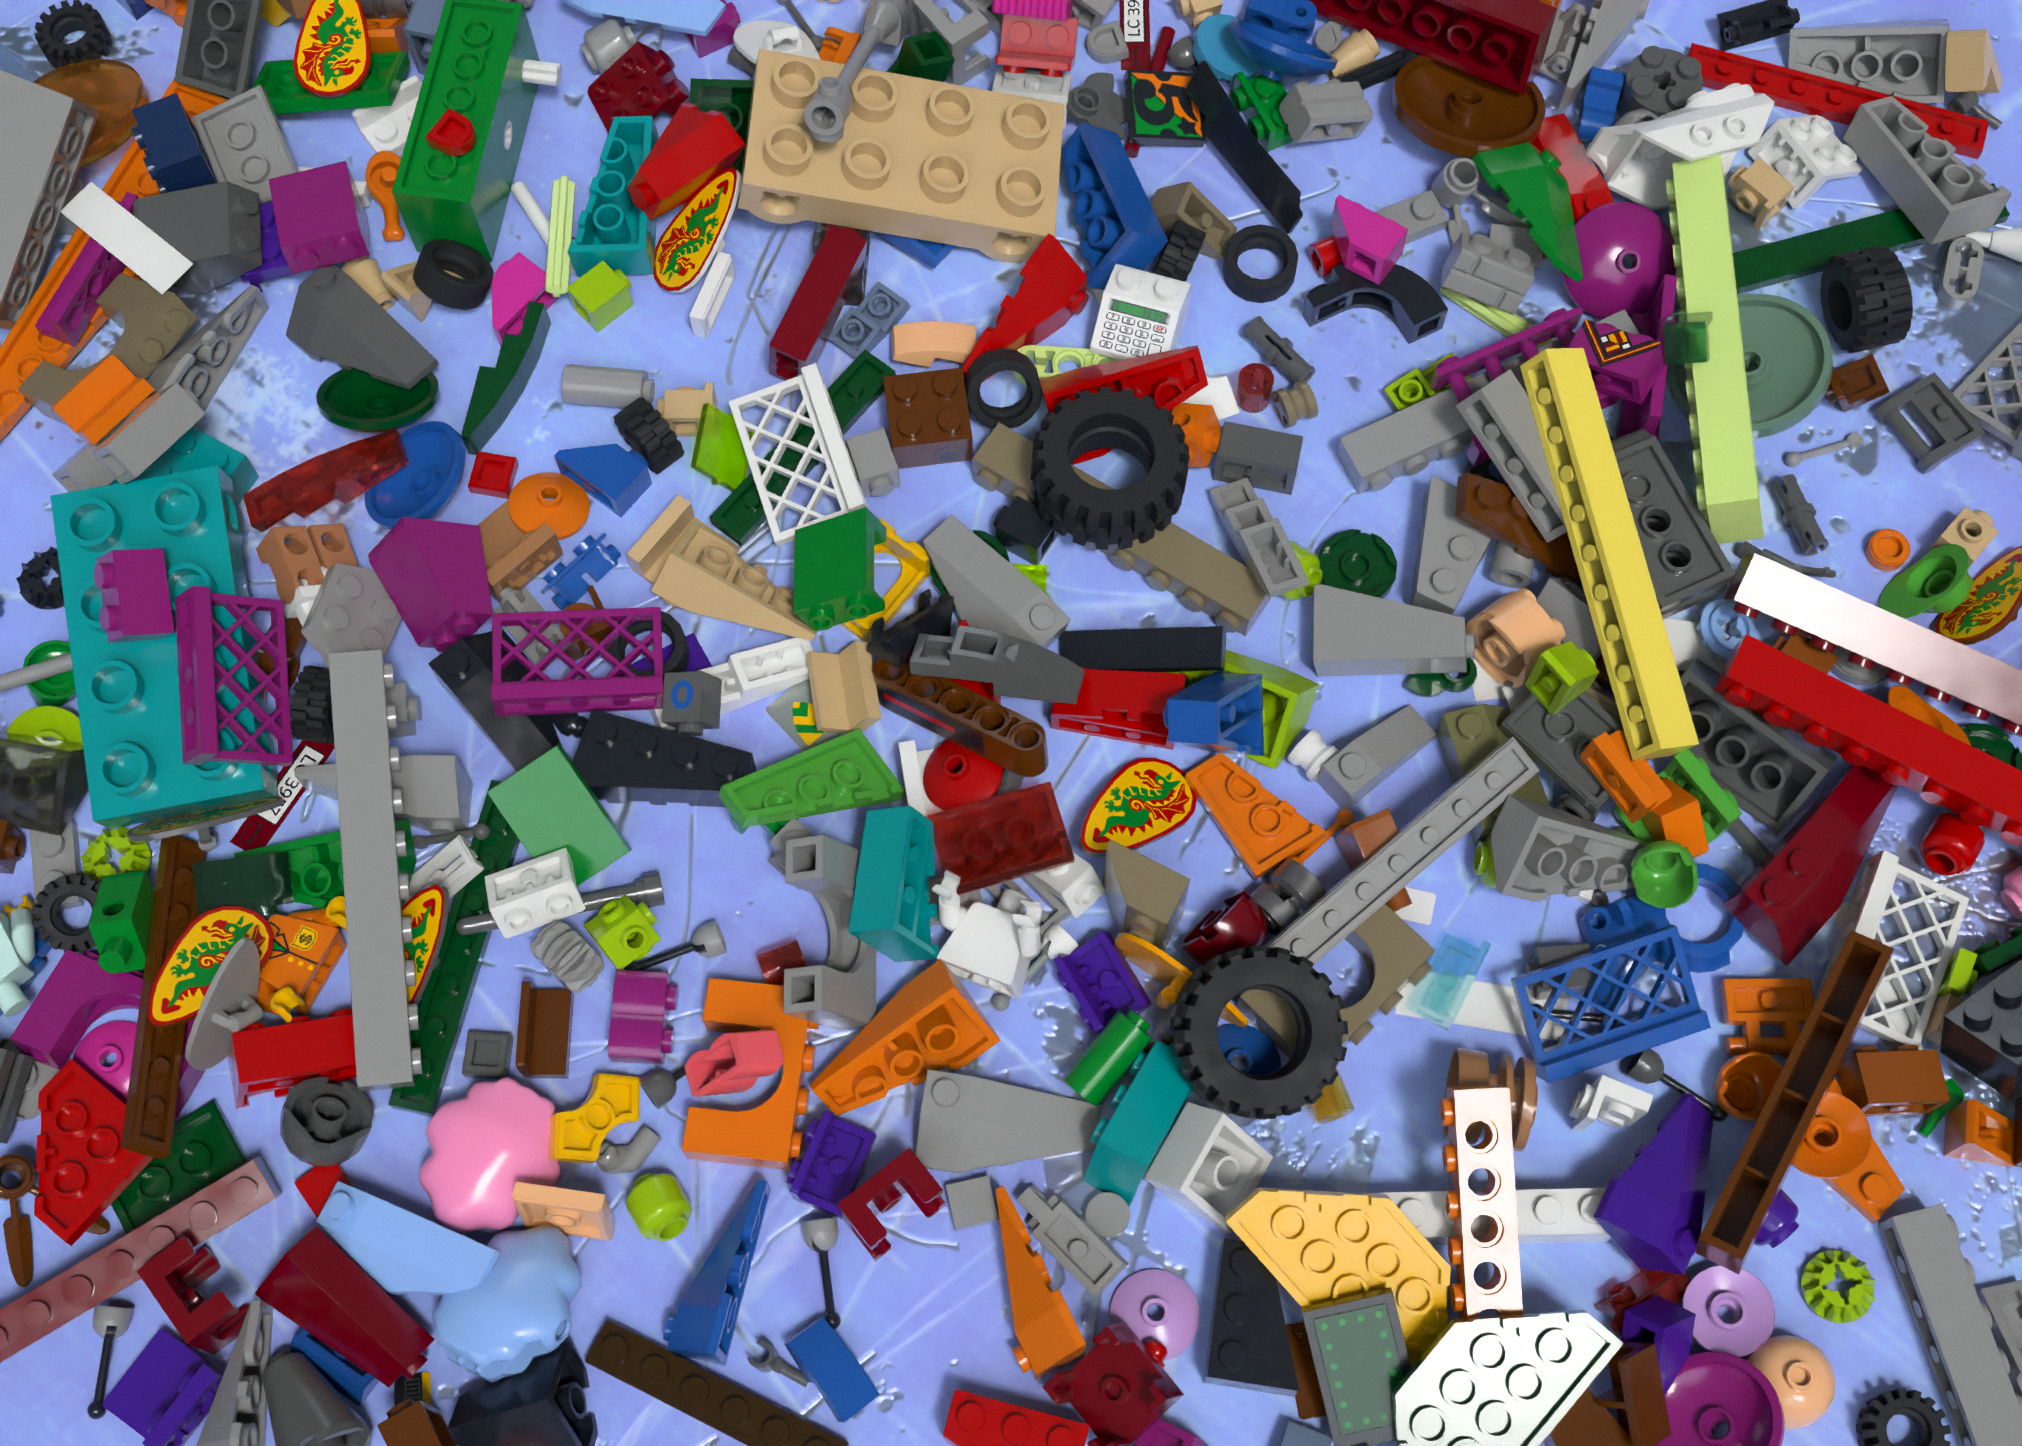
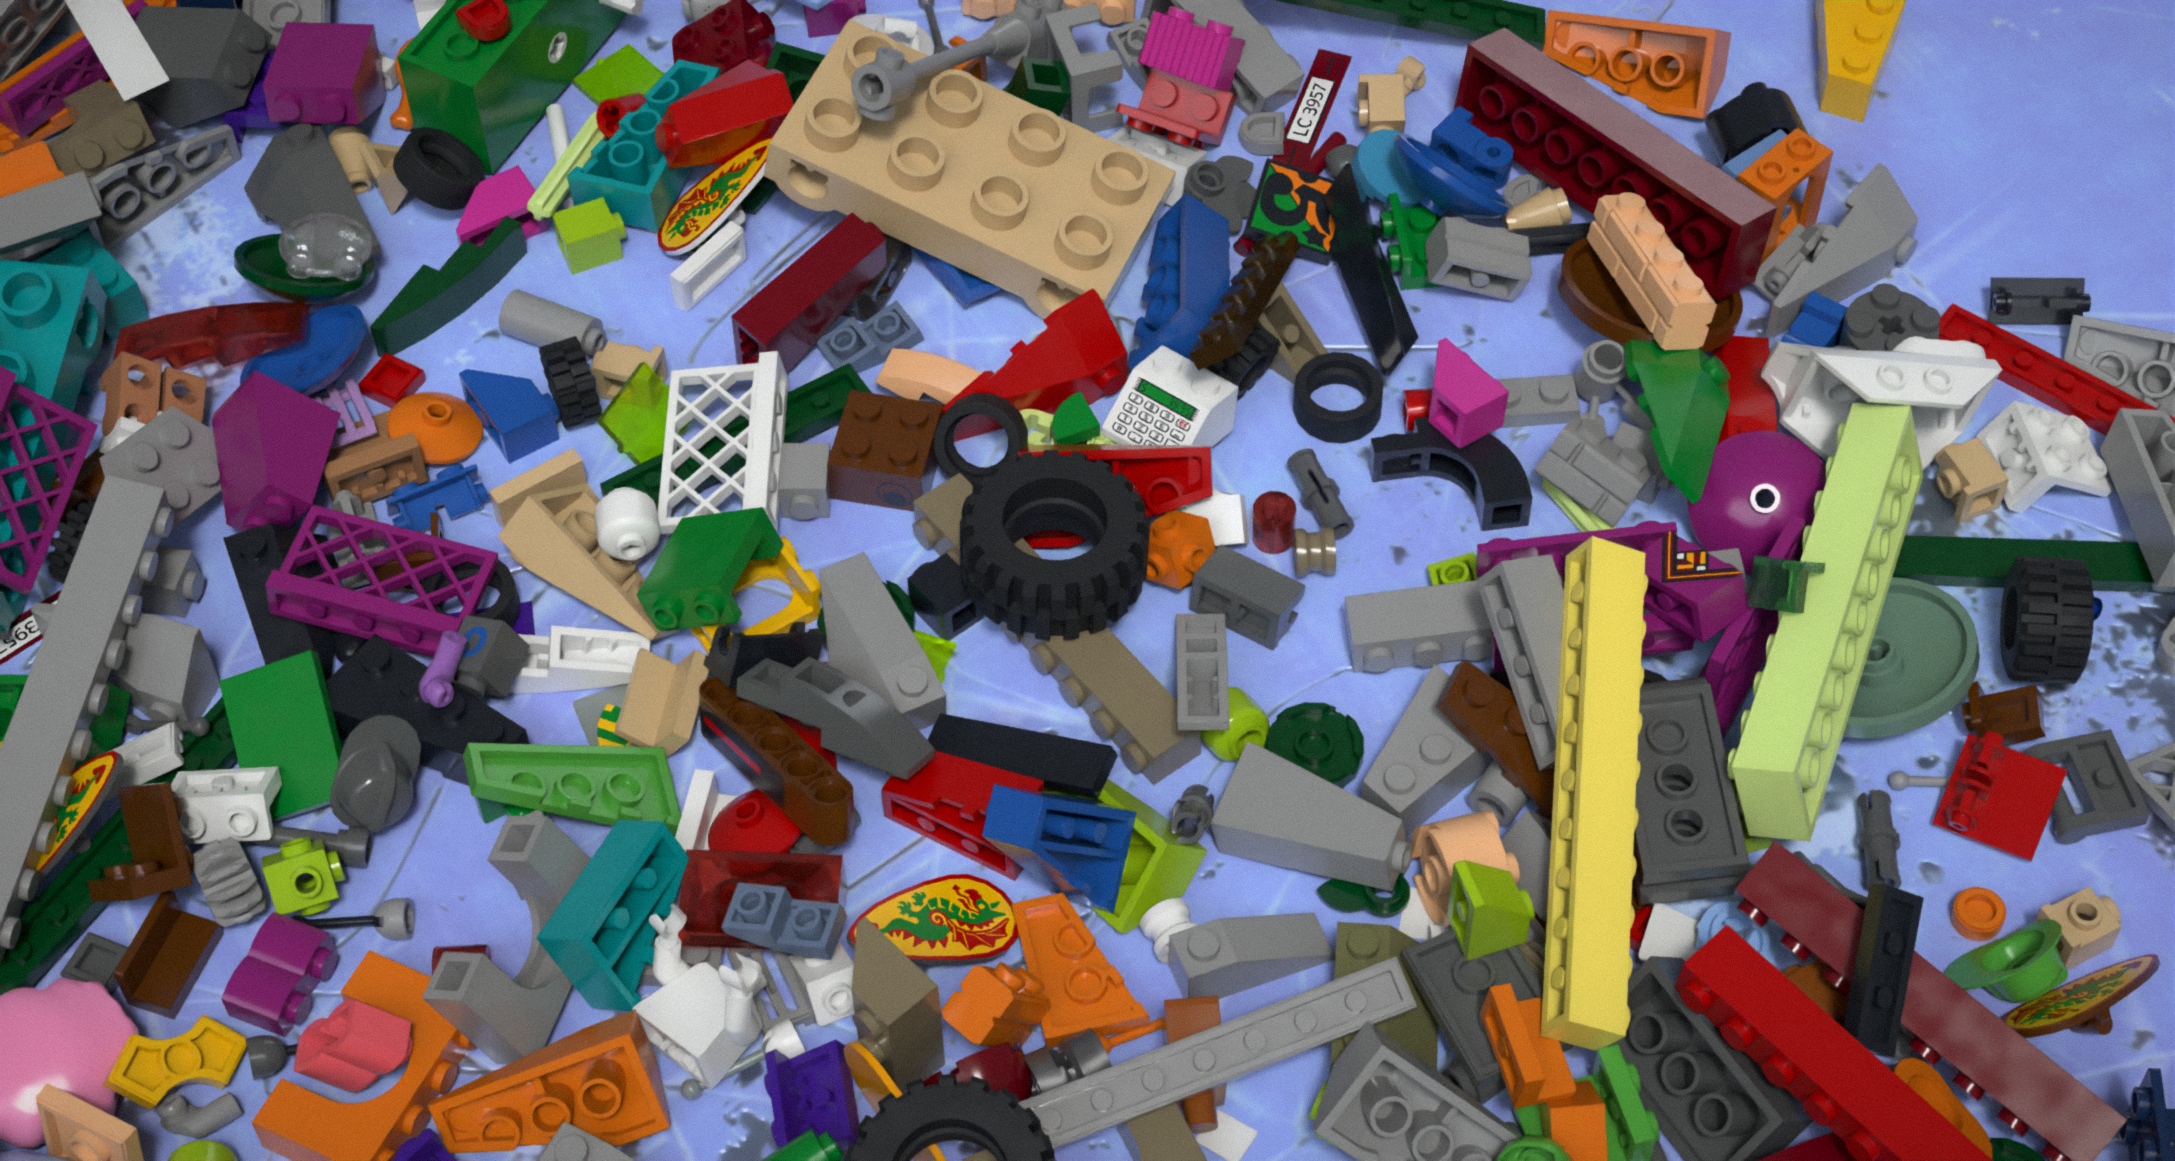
camera: 20 degrees right, 15 degrees down
none -> reddish brown bracket [87,782,193,902]
none -> clear dish [278,212,373,281]
none -> lavender tile [309,377,378,449]
none -> dark grey piece [329,715,421,833]
none -> medium lavender arm [418,631,467,708]
none -> clear neon green piece [572,44,664,107]
none -> white head [594,487,661,560]
none -> red gear [596,93,645,138]
none -> sand blue slope [721,882,847,960]
none -> orange brick [941,962,1052,1047]
none -> green tile [1052,391,1100,444]
none -> dark grey pin [1171,784,1214,844]
none -> dark brown plate [1189,231,1301,371]
none -> light nougat brick [1586,192,1717,351]
none -> black plate [1843,884,1924,1057]
none -> red hinge [1932,731,2068,862]

